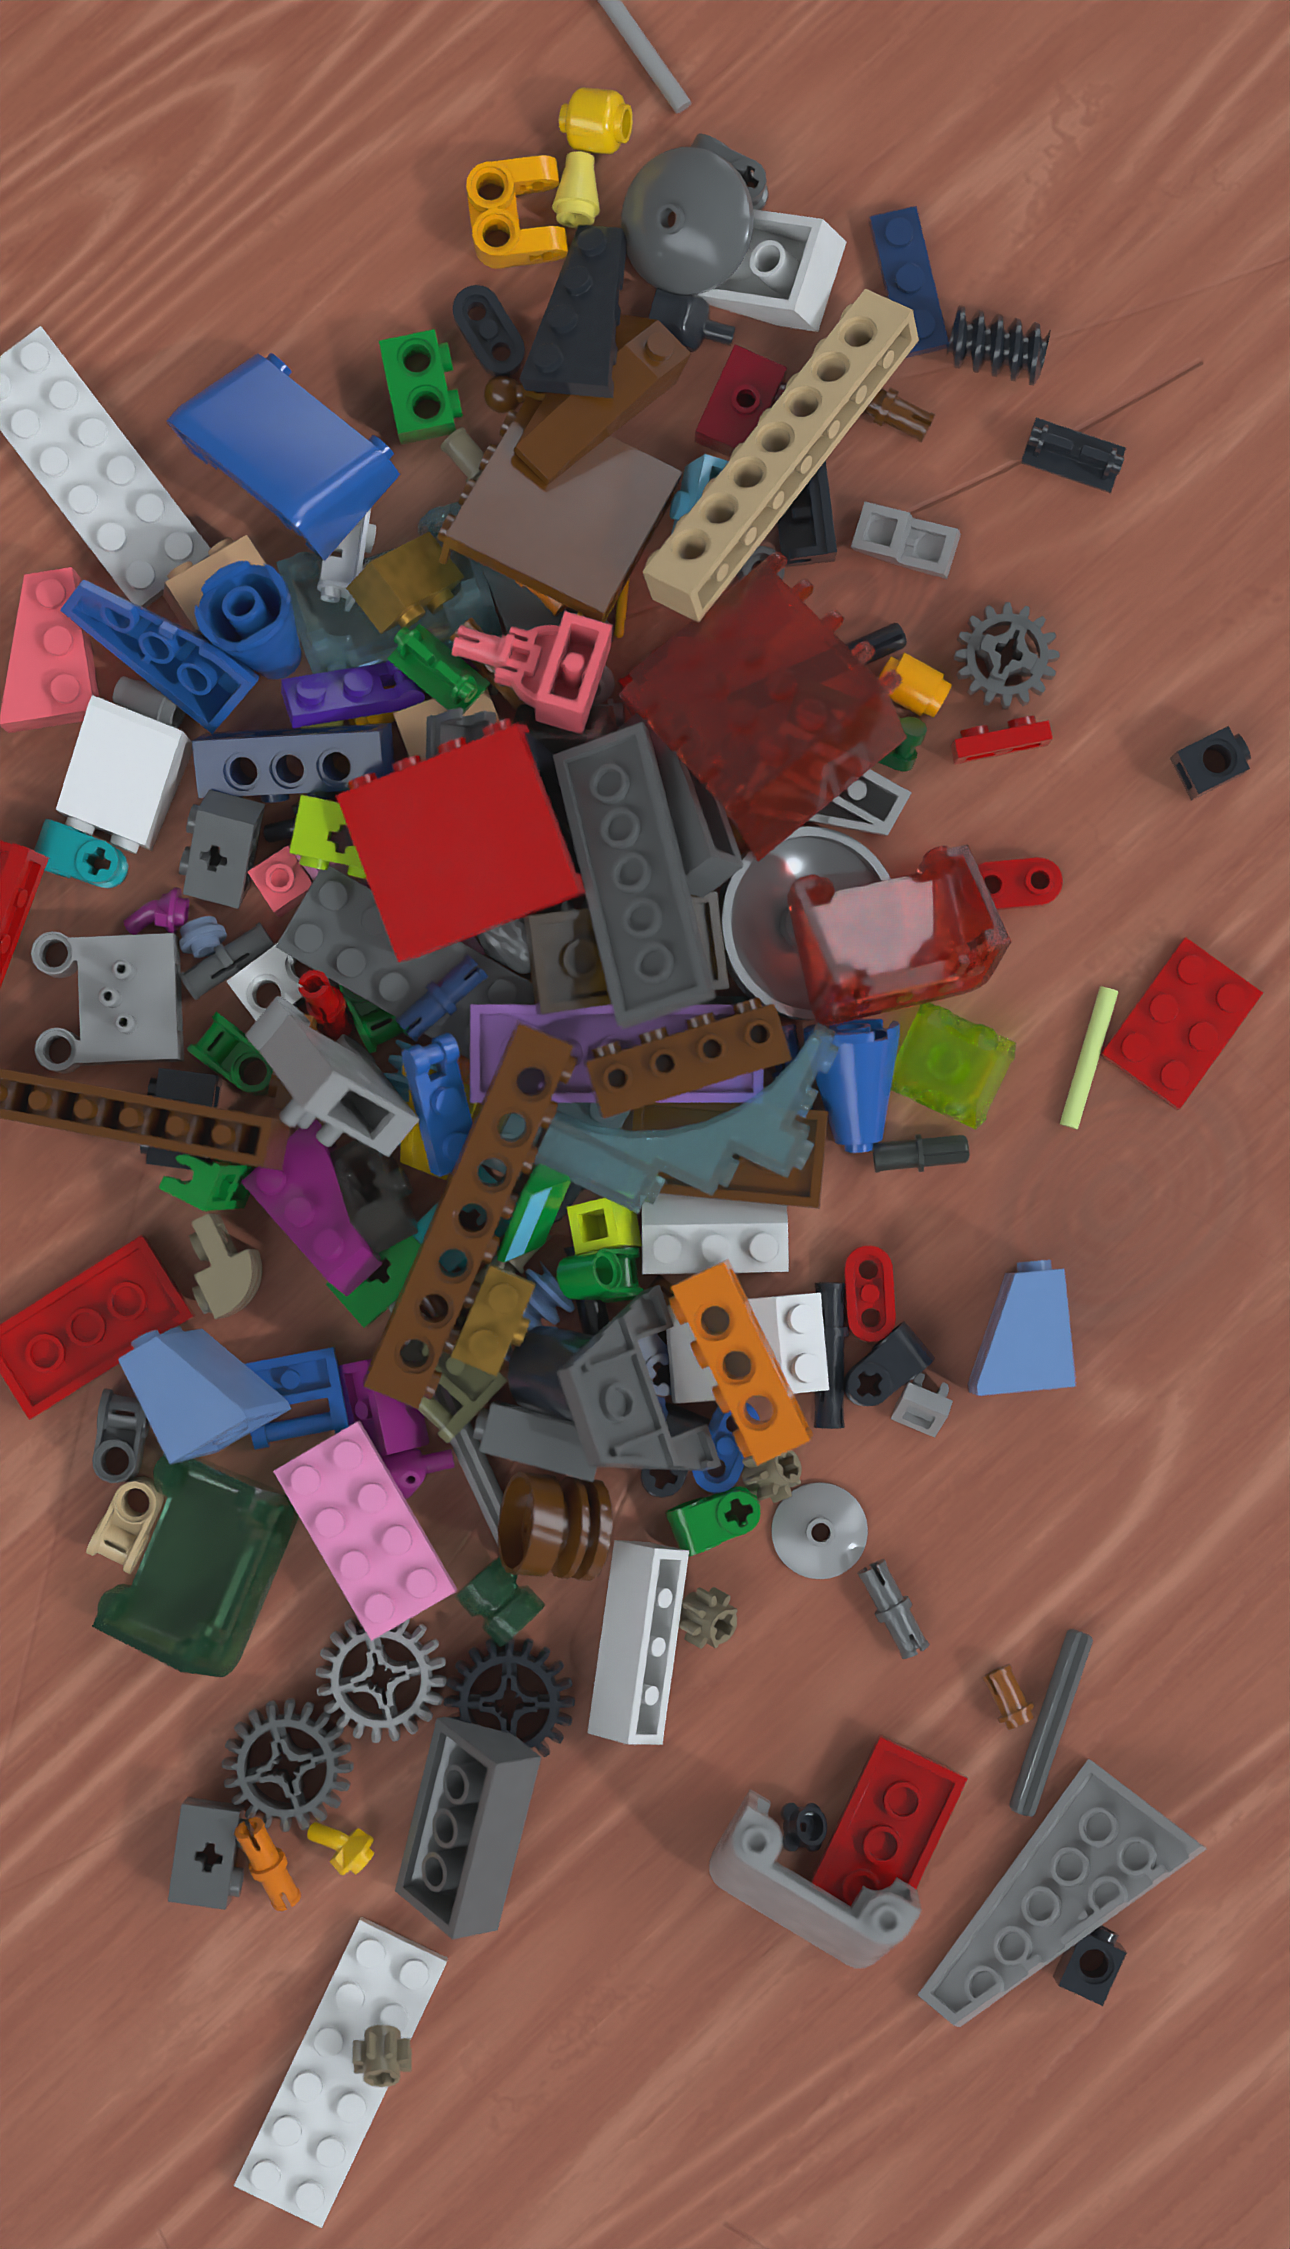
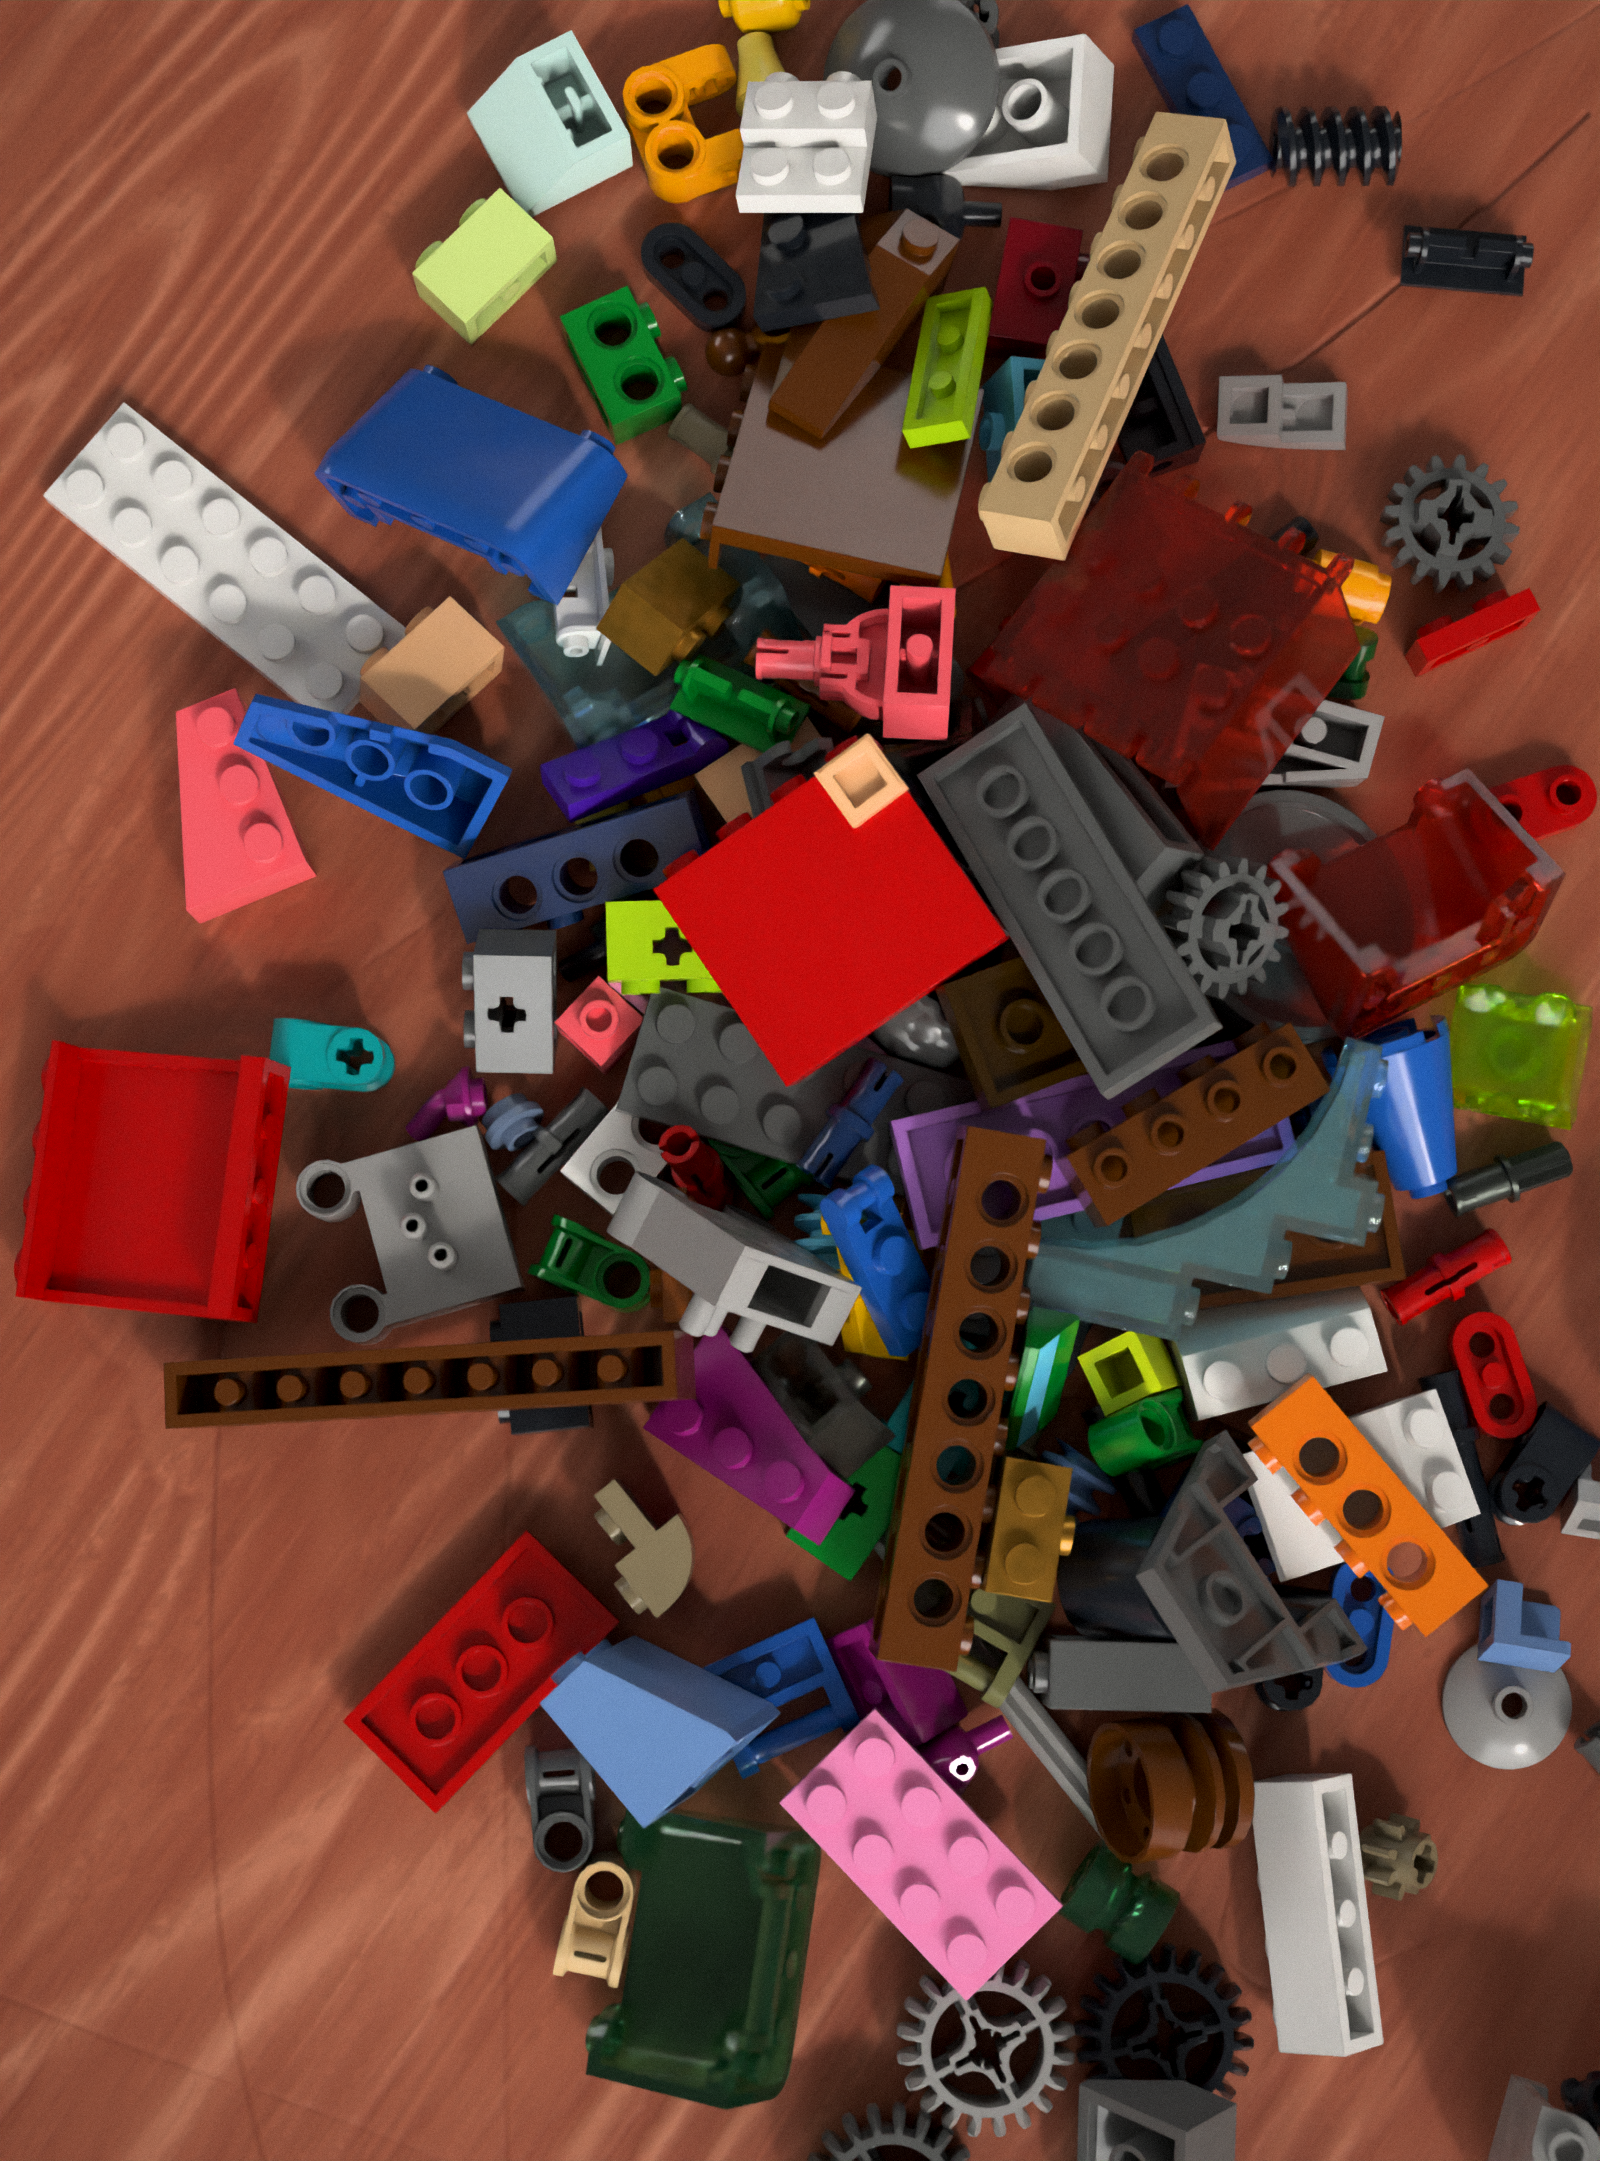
camera: 15 degrees left, 5 degrees down
white slope [56,695,193,854] -> none
light grey cone [113,676,186,729] -> none
green hinge [159,1154,258,1211] -> none
blue cone [194,561,302,680] -> none
green piece [665,1486,761,1557] -> none
dark tan gear [742,1450,802,1503] -> none
reddish brown pin [863,388,936,443] -> none
none -> yellowish green brick [412,188,557,345]
none -> light aqua slope [467,30,633,217]
none -> white plate [736,71,877,213]
none -> light nougat tile [814,733,910,829]
none -> lime plate [902,286,993,449]
none -> dark grey gear [1158,854,1289,999]
none -> red pin [1379,1228,1512,1326]
none -> medium blue panel [1477,1579,1571,1673]

